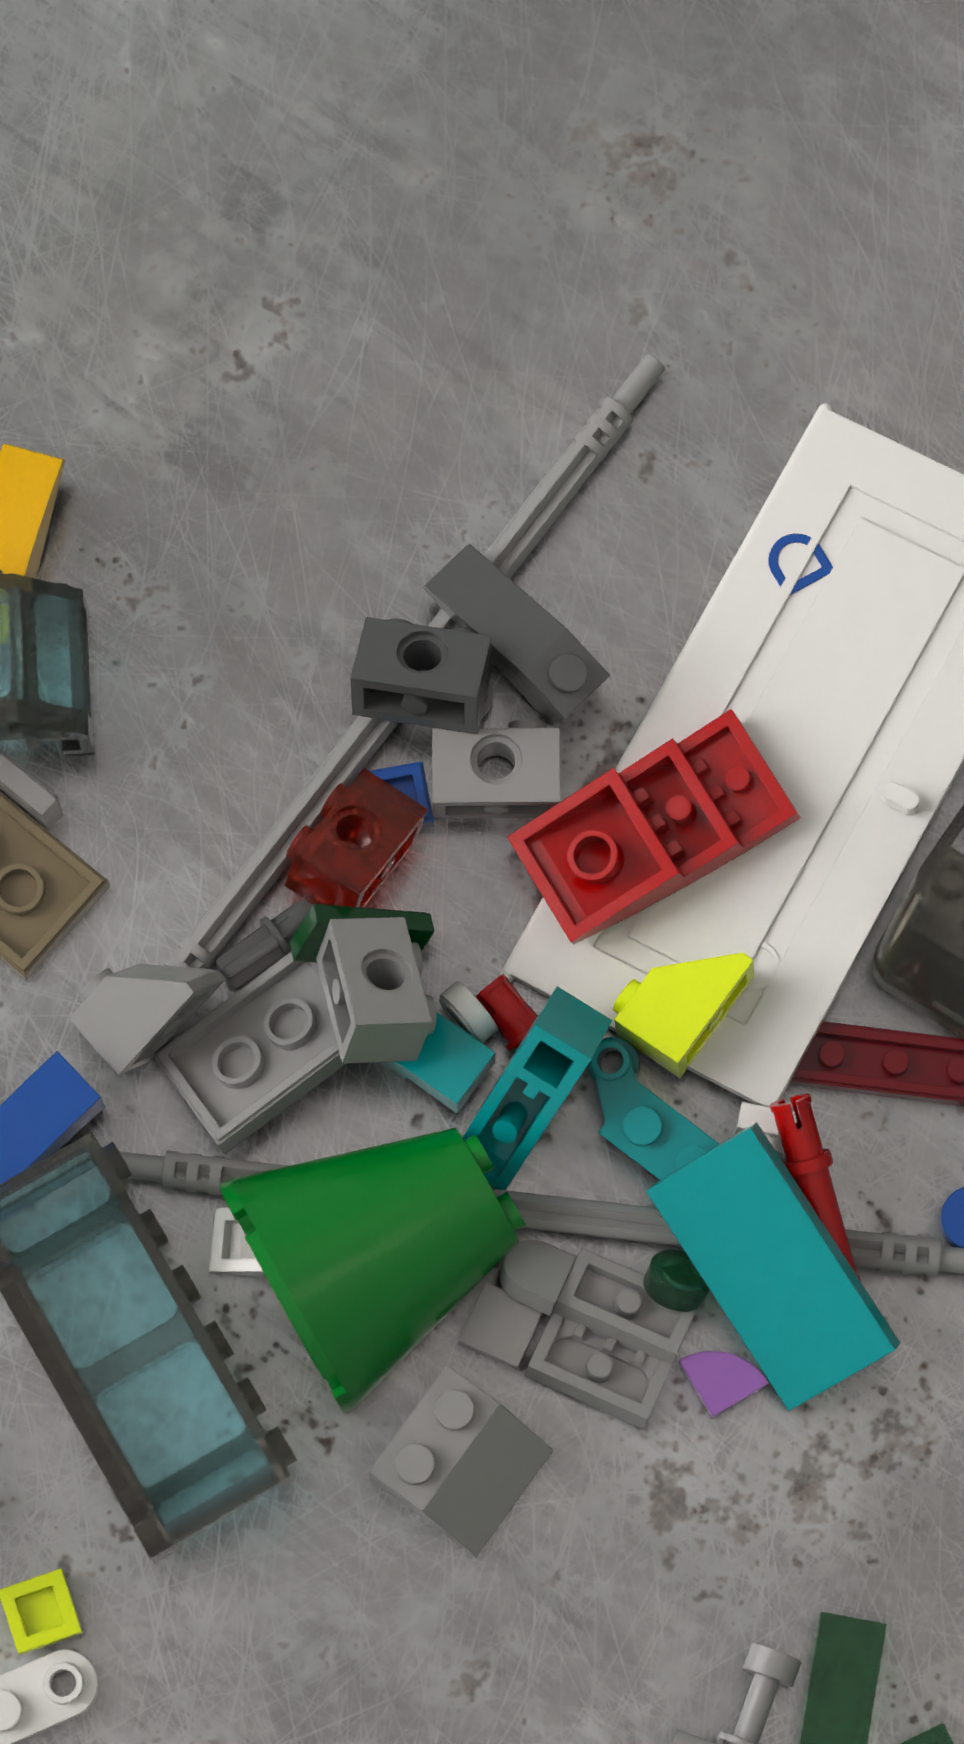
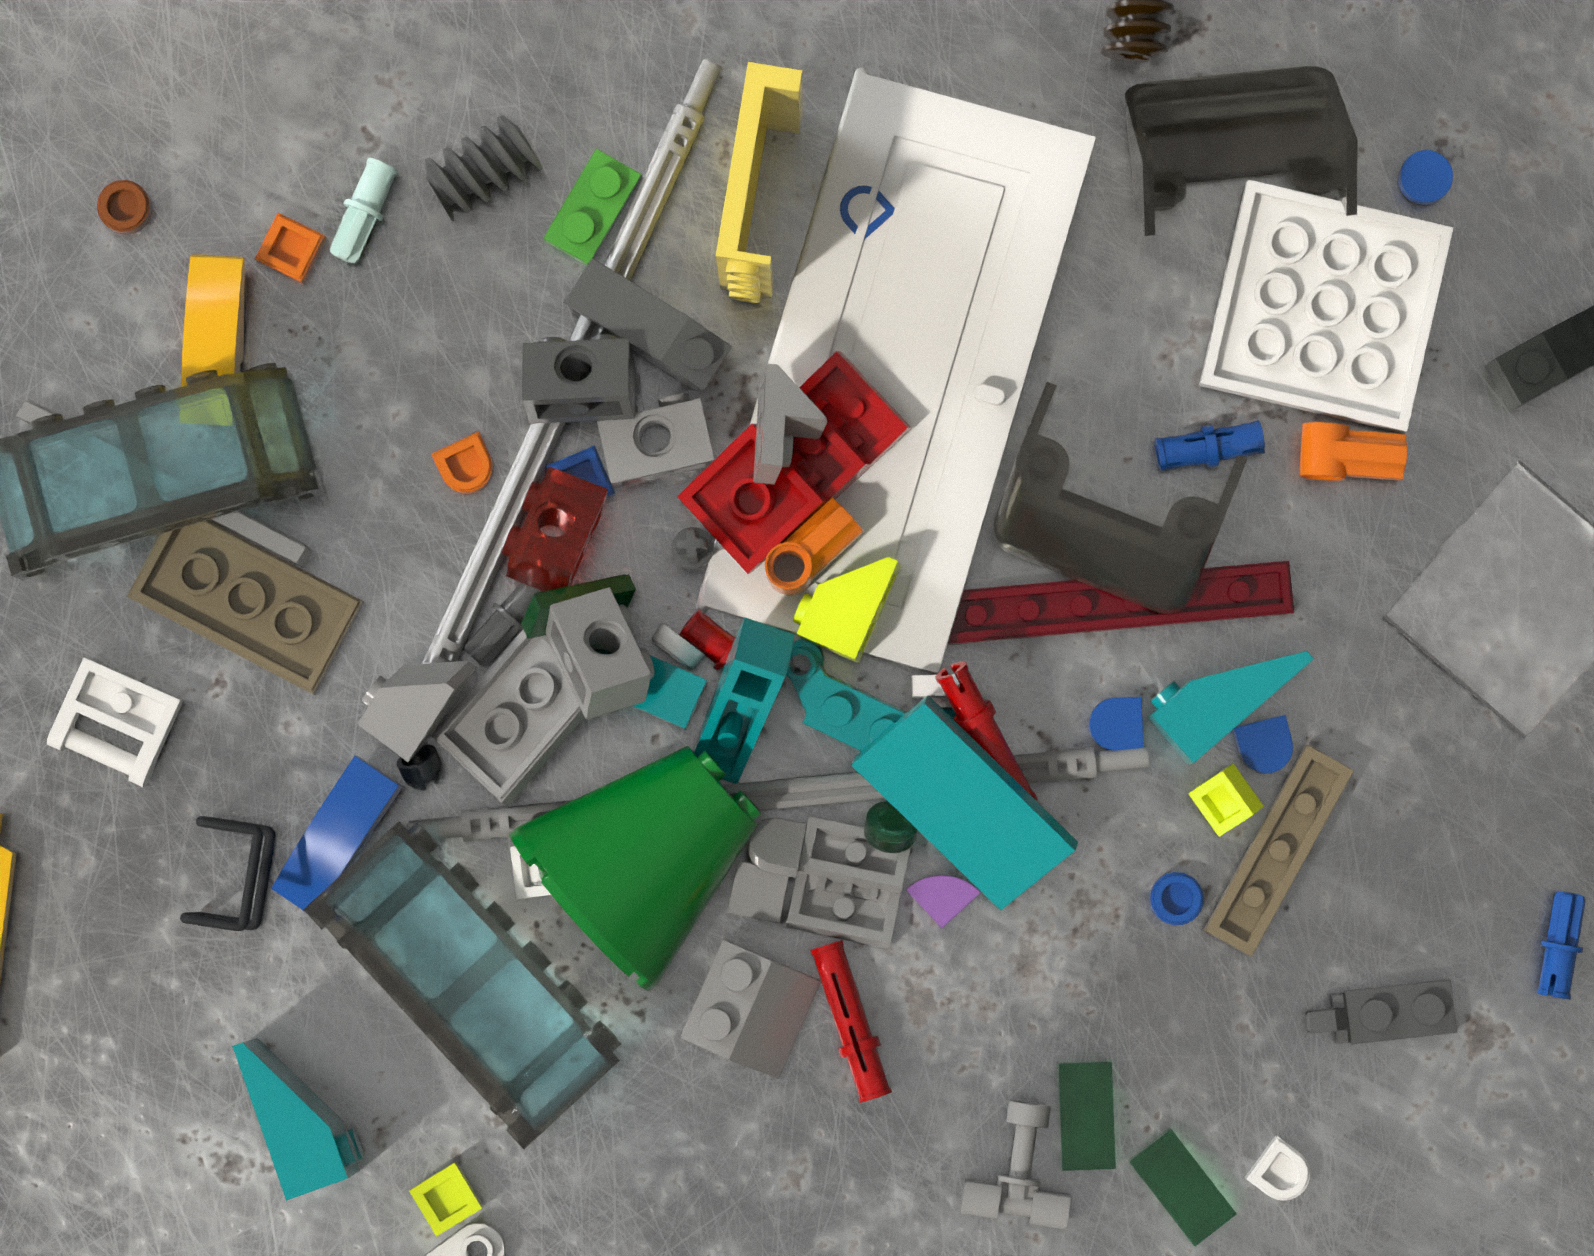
camera: 10 degrees left, 10 degrees up
none -> orange tile [255,213,327,285]
none -> light aqua axle [330,157,399,263]
none -> black hinge [397,745,443,791]
none -> dark grey piece [425,115,543,222]
none -> orange tile [431,431,494,494]
none -> bright green plate [543,148,642,266]
none -> dark grey axle [671,527,714,569]
none -> light yellow panel [716,62,803,303]
none -> light grey slope [753,363,827,484]
none -> orange piece [764,497,864,596]
none -> red pin [810,940,892,1103]

